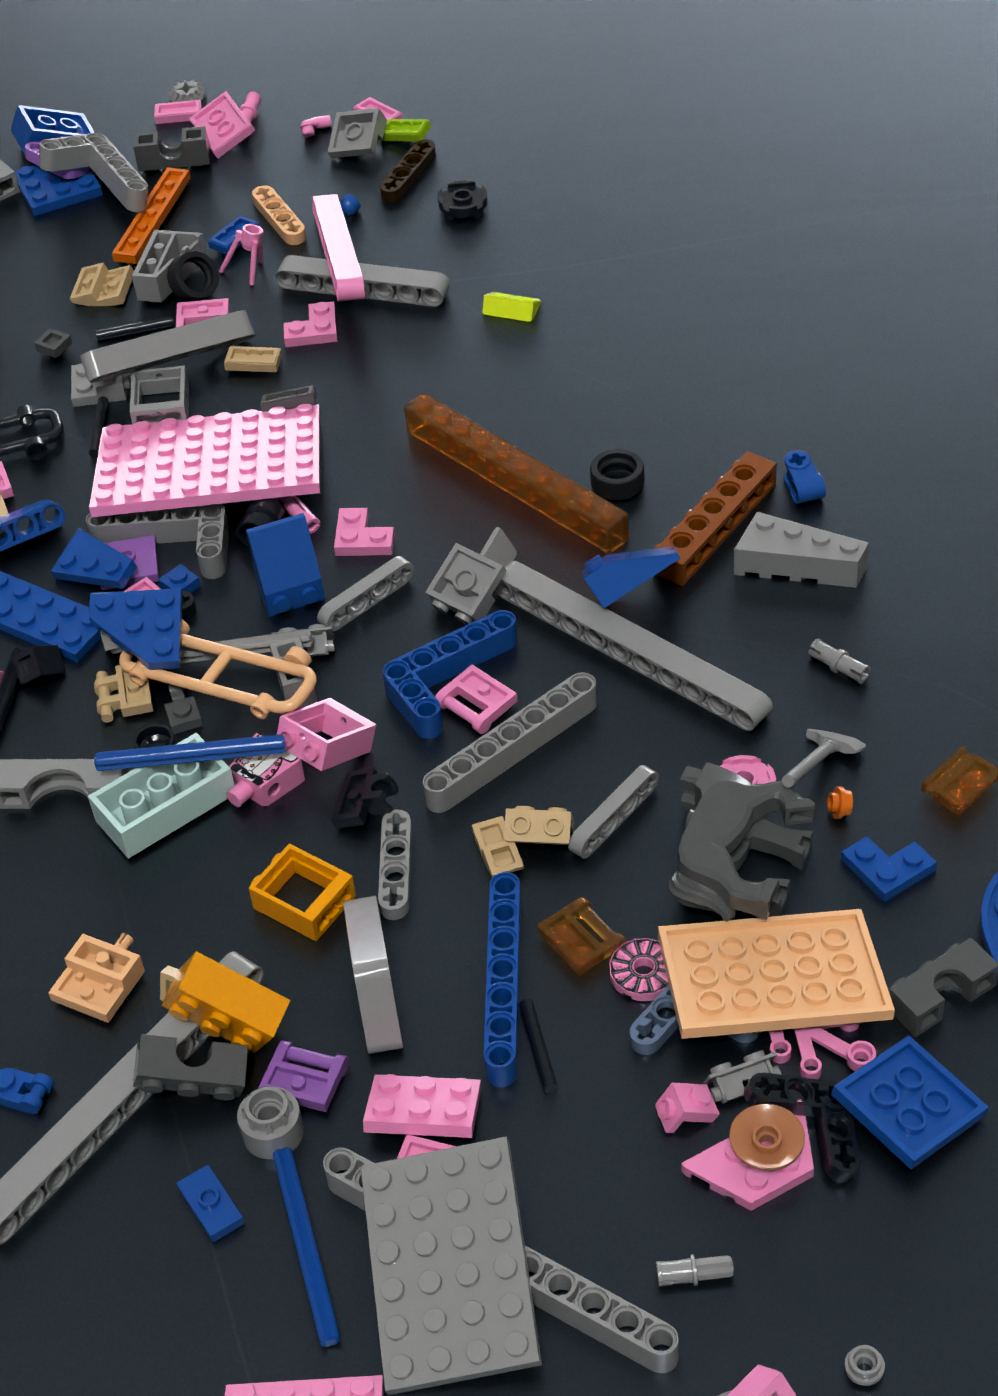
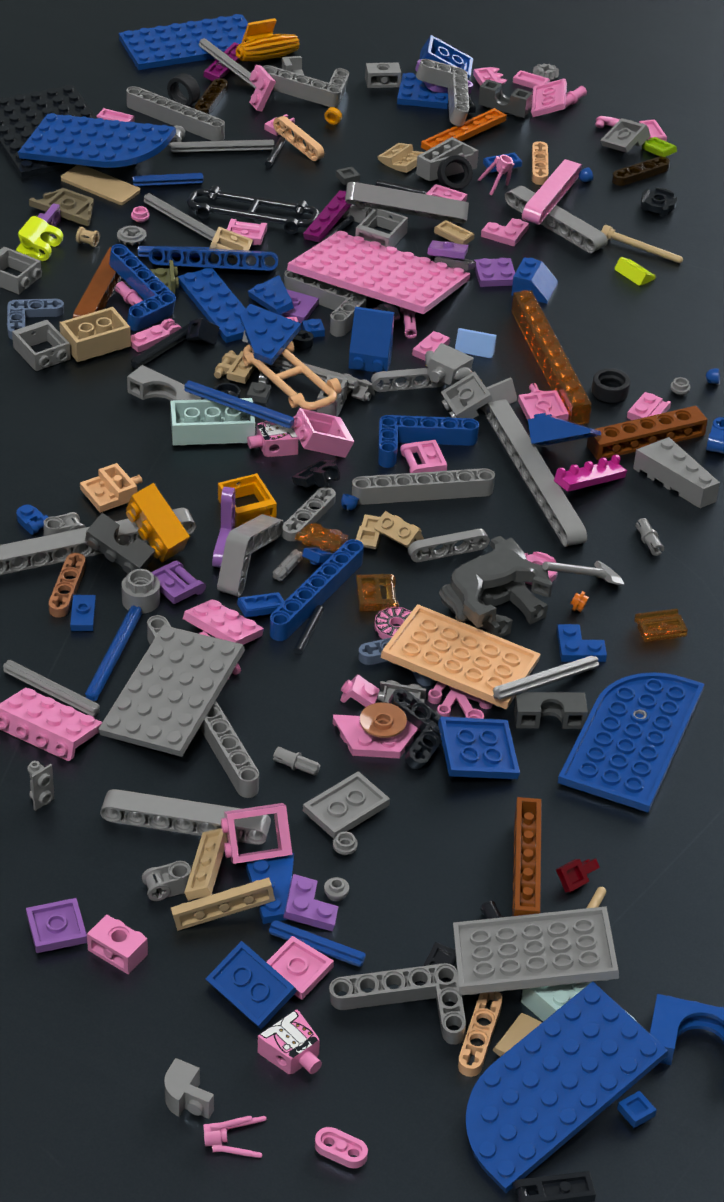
camera: 25 degrees right, 5 degrees down
none -> light grey axle [3,660,100,717]
none -> light grey piece [44,512,86,536]
none -> nougat beam [49,553,86,617]
none -> medium lavender beam [212,487,235,568]
none -> blue plate [237,592,284,617]
none -> light grey axle [273,549,303,581]
none -> clear orange plate [295,523,349,552]
none -> blue plate [302,547,333,565]
none -> magenta plate [303,190,352,242]
none -> light grey plate [303,771,390,839]
none -> blue hinge [341,494,359,511]
none -> light grey torso [425,343,482,385]
none -> medium lavender plate [427,240,468,260]
none -> light blue slope [455,328,497,358]
none -> bright pink plate [473,67,507,86]
none -> medium lavender plate [474,258,515,287]
none -> light grey axle [493,656,599,700]
none -> blue slope [511,257,558,304]
none -> bright pink plate [518,383,569,420]
none -> dark pink hinge [554,455,627,492]
none -> tan piece [601,225,683,263]
none -> bright pink plate [627,392,671,420]
none -> light grey plate [670,377,690,395]
none -> blue hinge [706,368,720,384]

